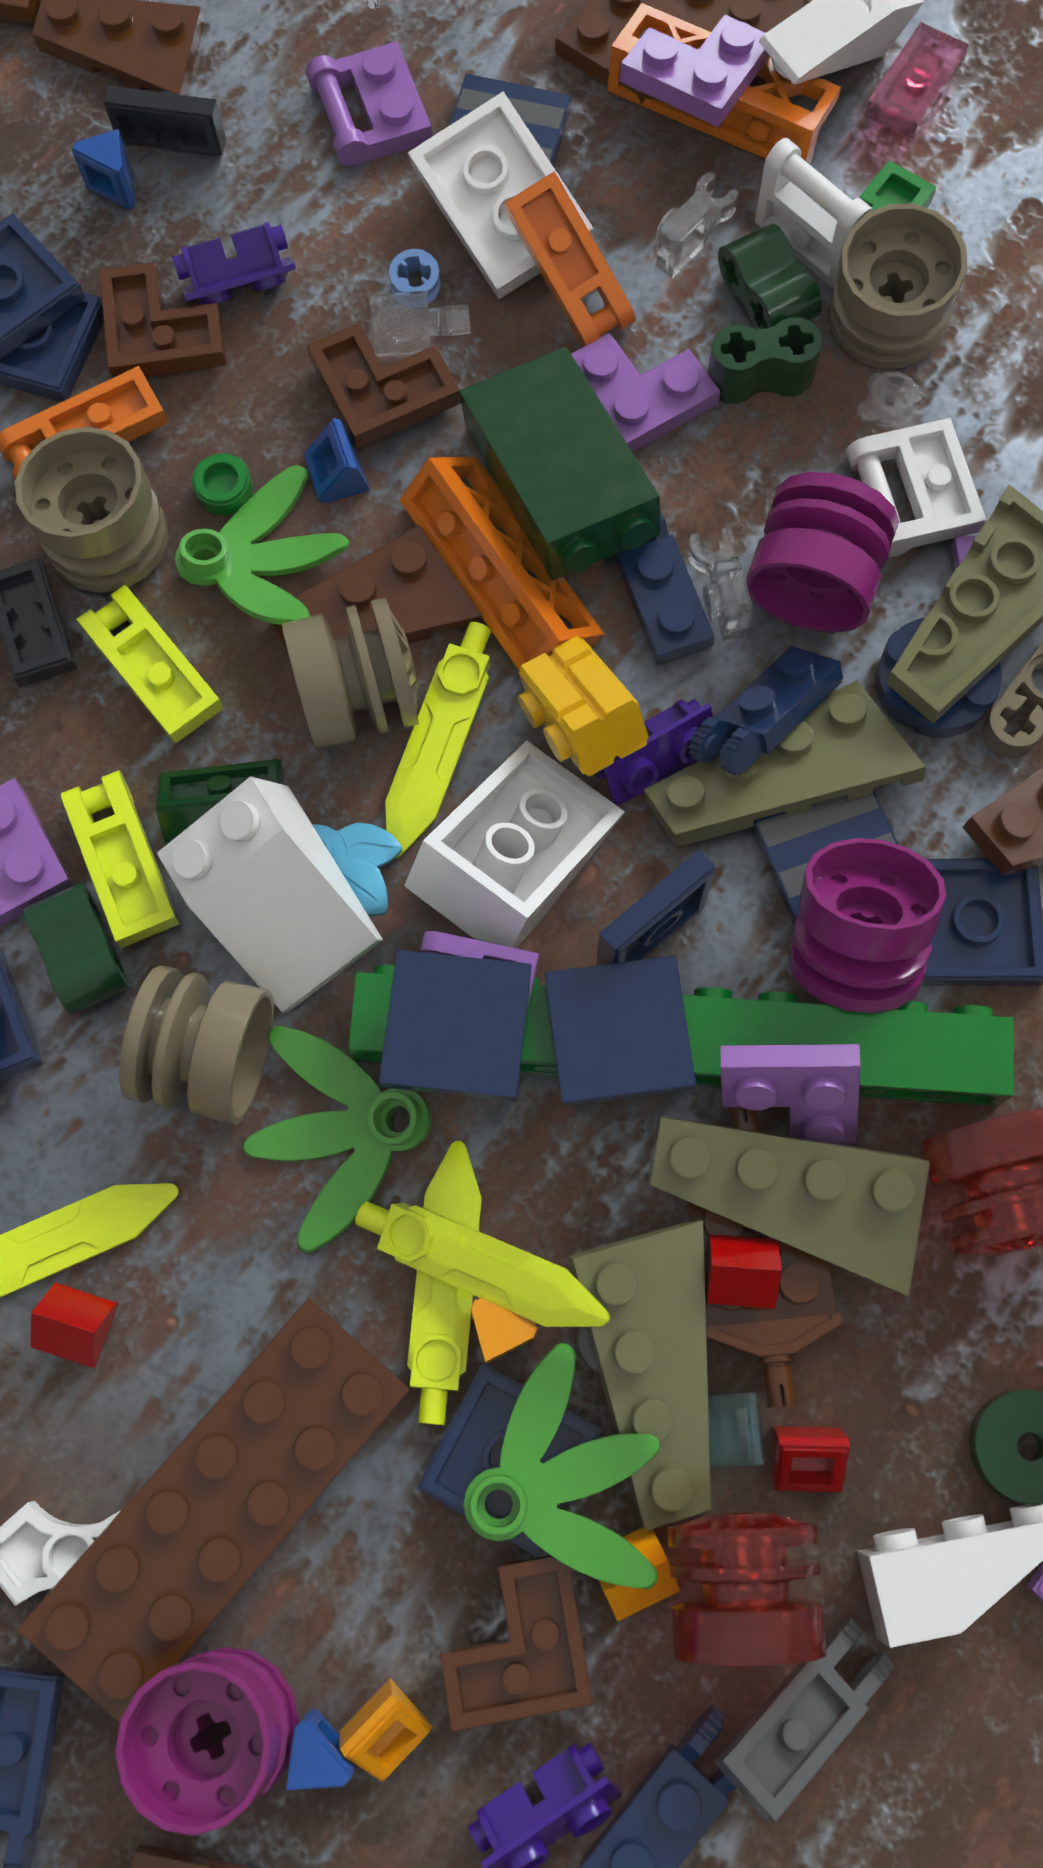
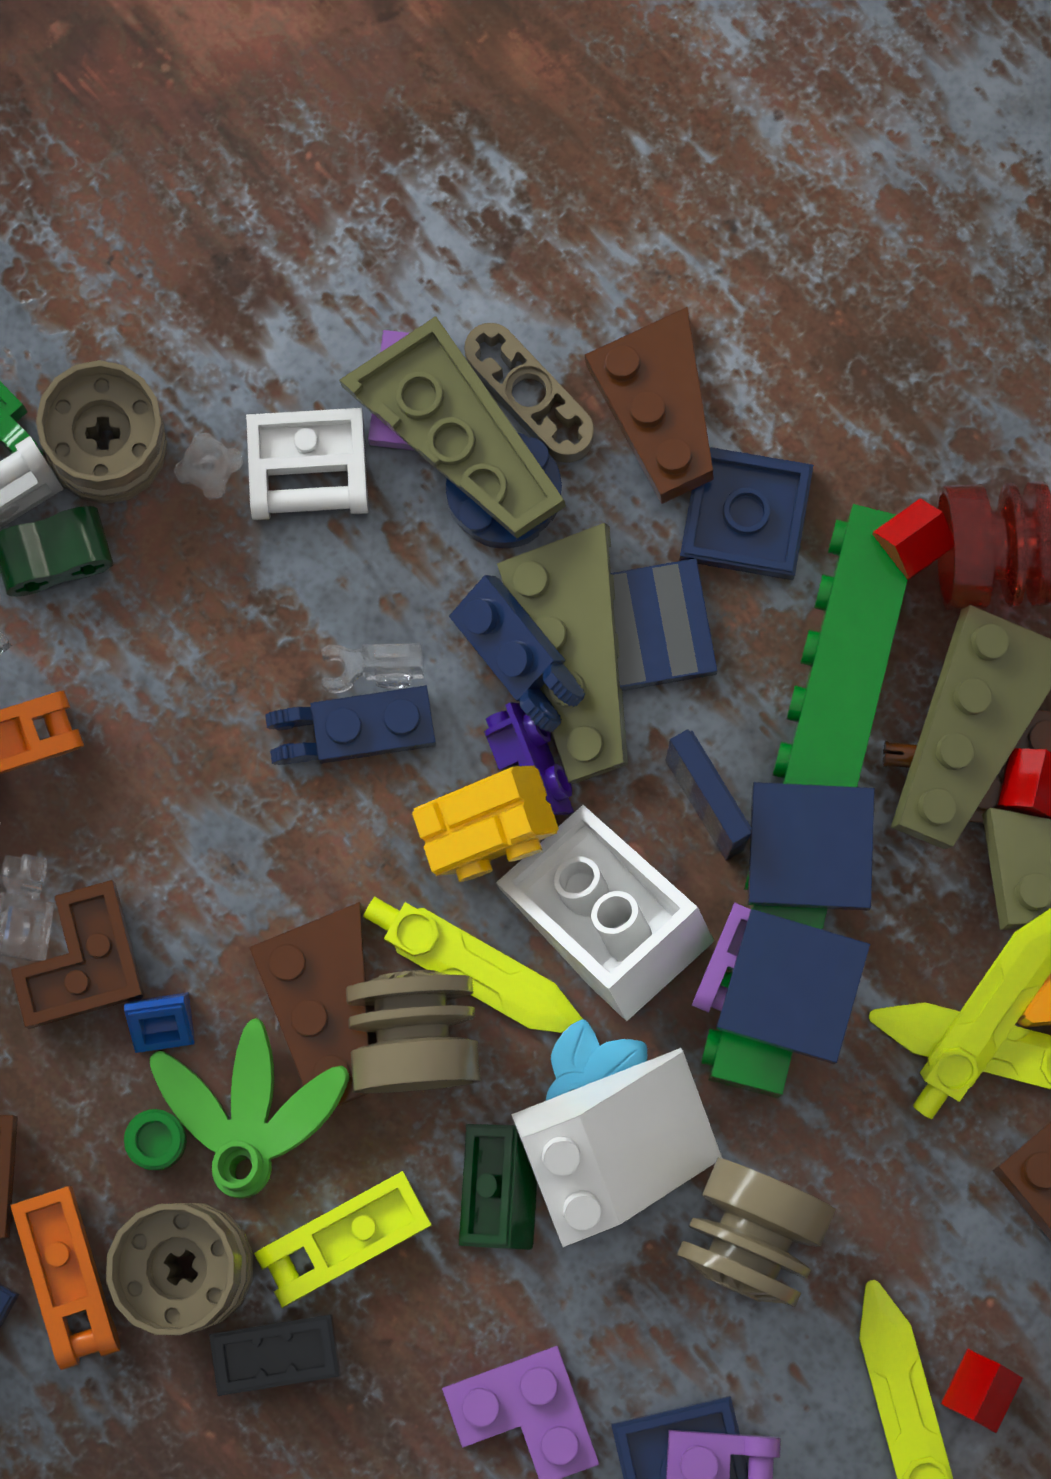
camera: 80 degrees left, 5 degrees up
dark green axle [23,882,130,1015] -> none
neon yellow plate [61,770,180,948] -> none
bright green plant [242,1026,431,1253] -> none
orange fence [399,457,605,671] -> none
dark green brick [459,347,660,581] -> none
medium lavender plate [571,333,720,452] -> none
dark green axle [707,317,822,404] -> none
medium lavender plate [721,1044,861,1145] -> none
magenta wheel [745,472,899,633] -> none
magenta wheel [789,838,946,1013] -> none
none -> red slope [872,498,956,580]

